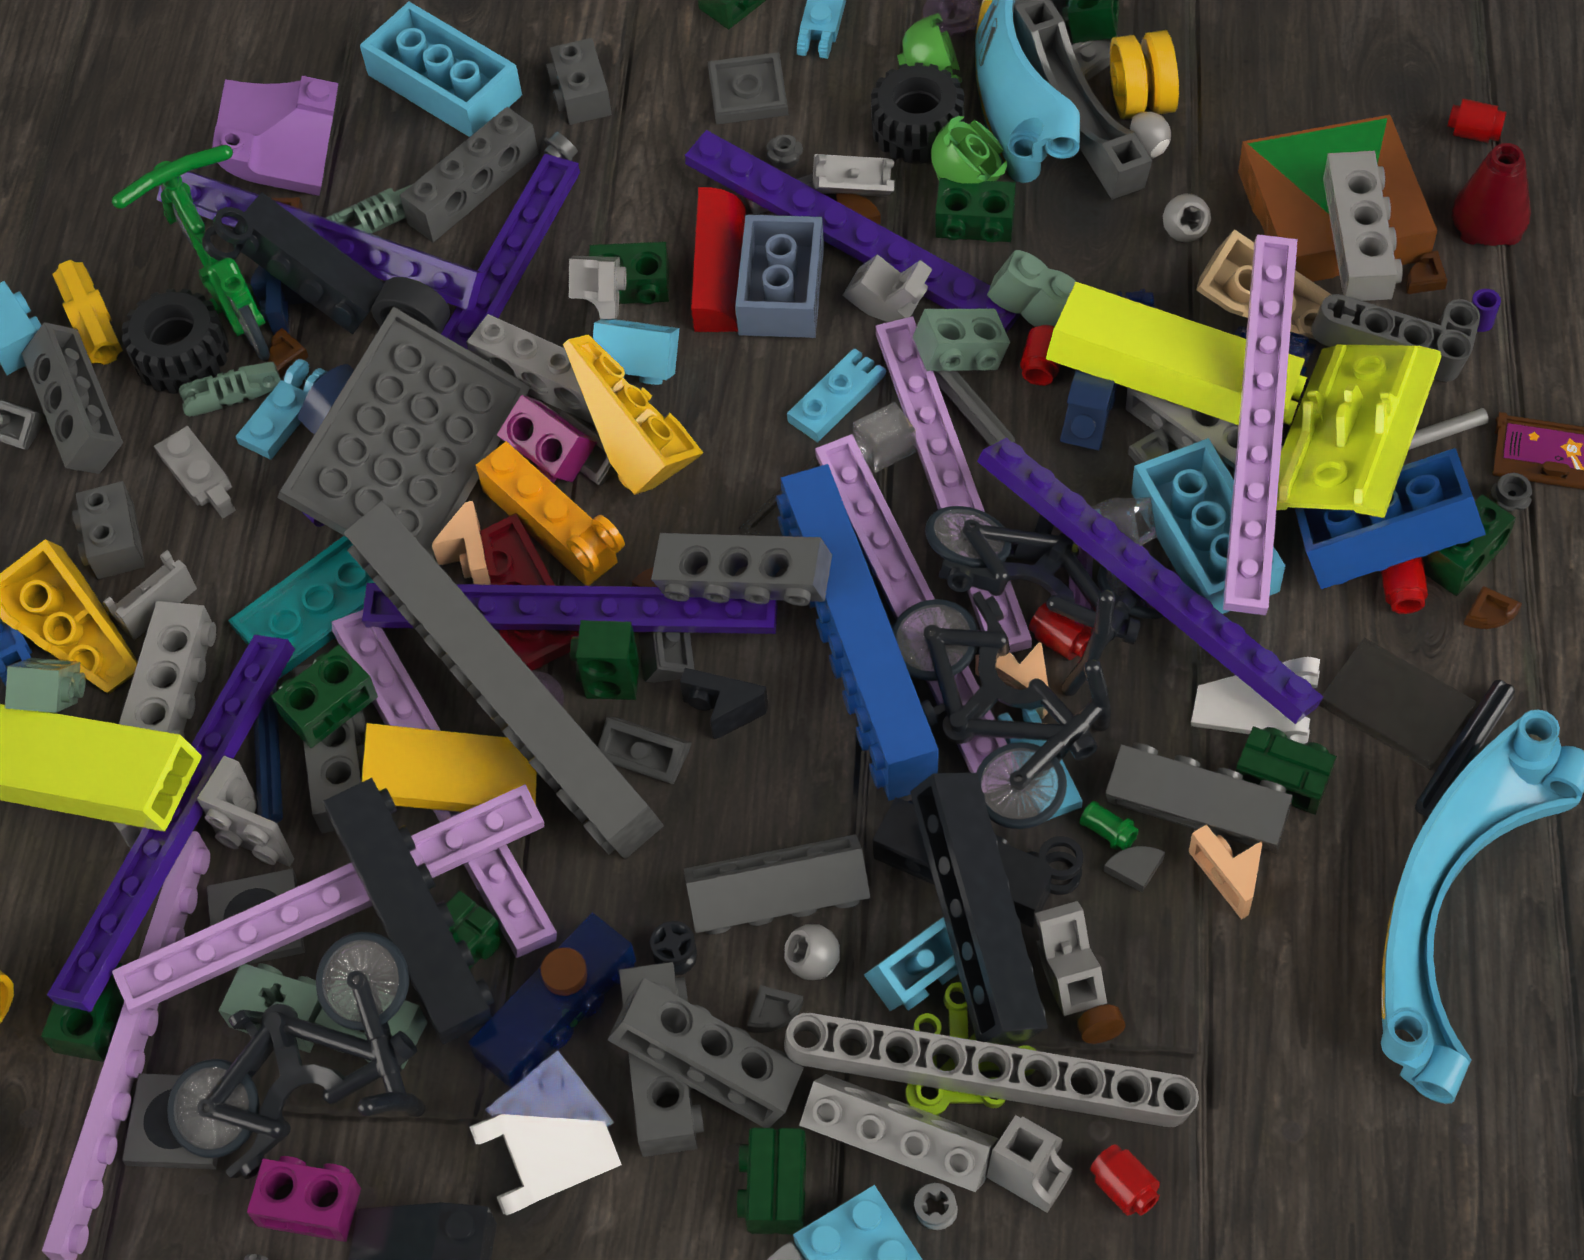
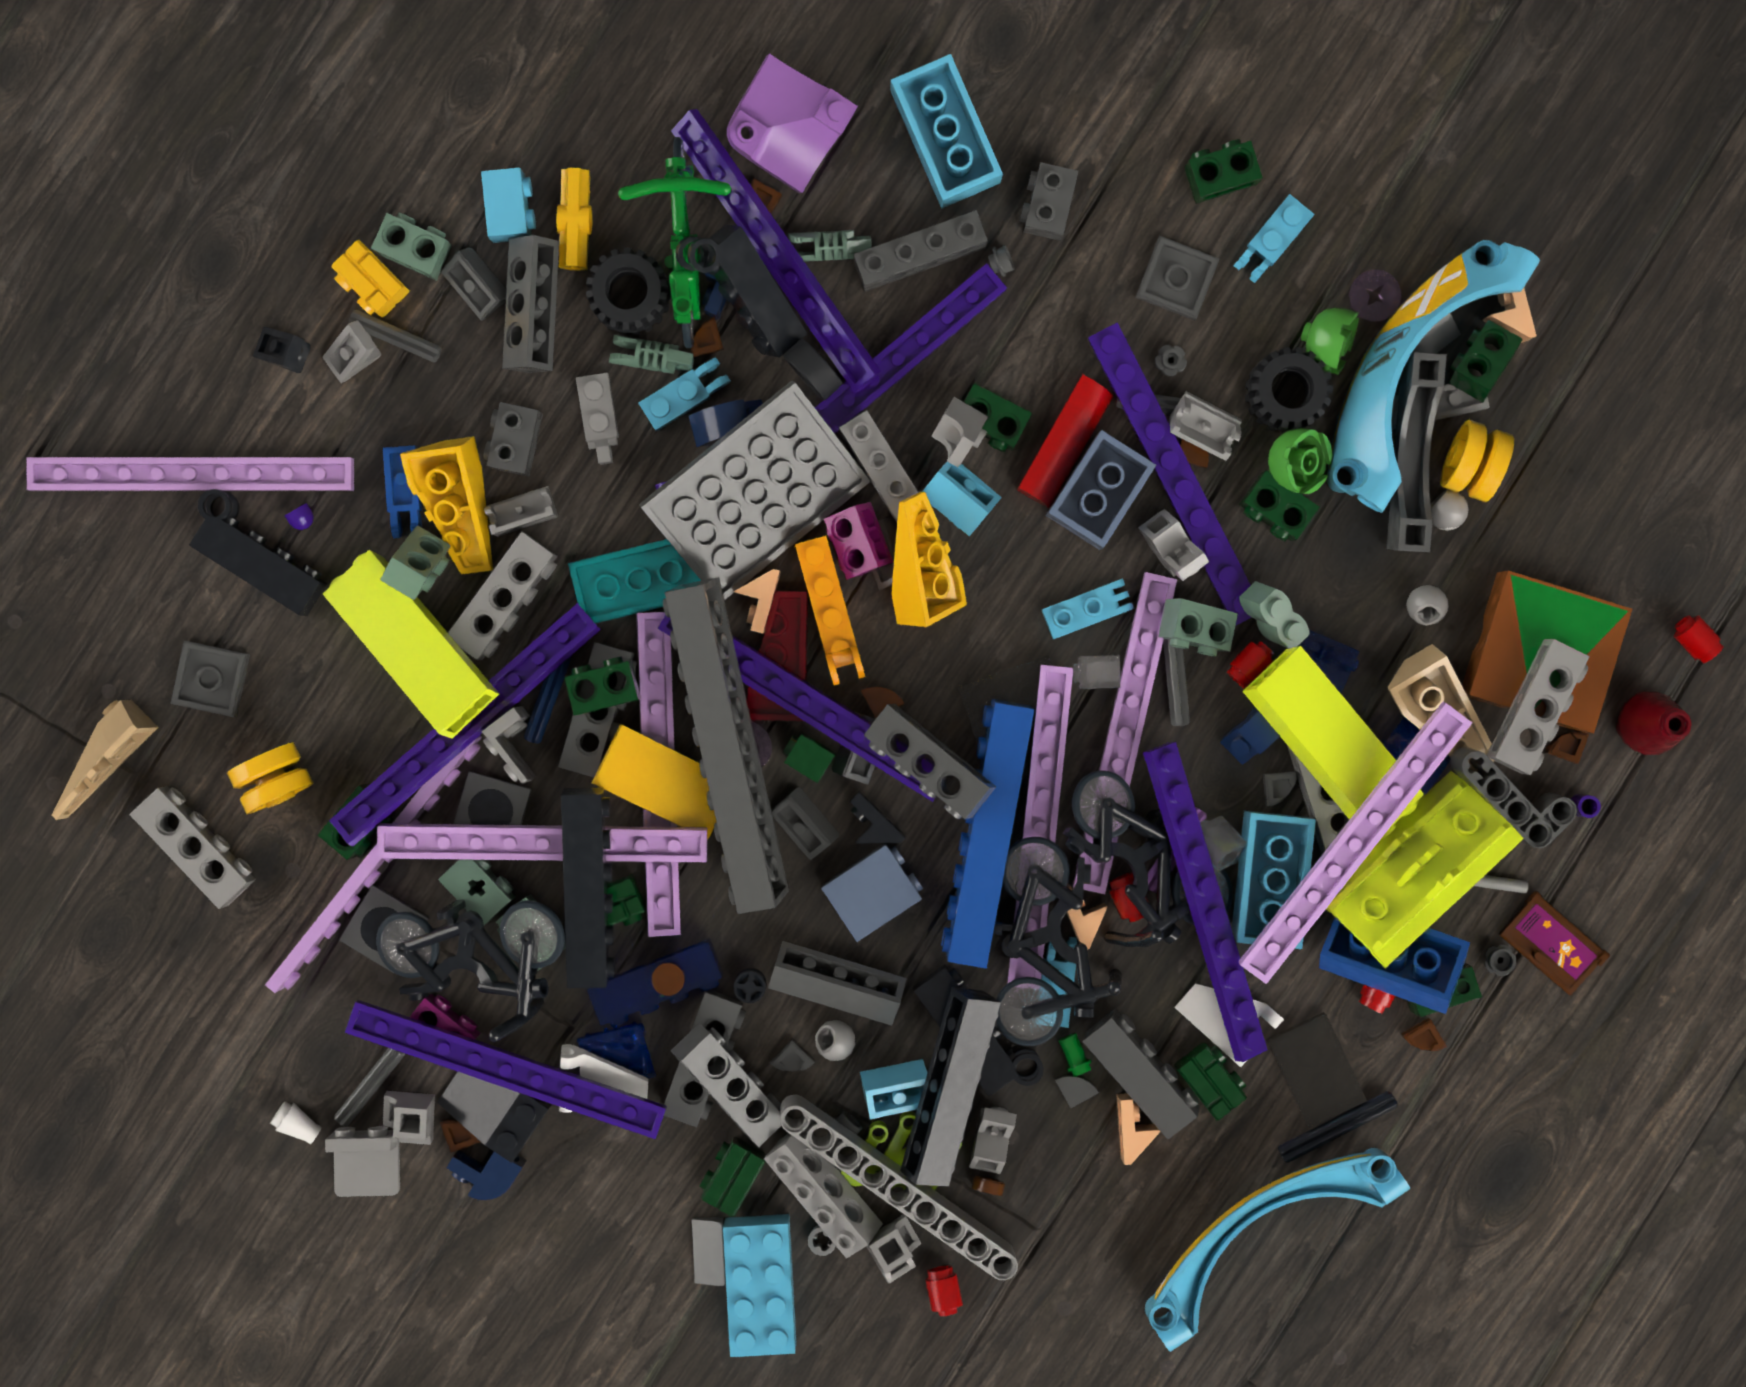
camera: 25 degrees right, 30 degrees up
none -> dark purple plate [345,1000,667,1139]
none -> sand blue brick [821,843,923,942]

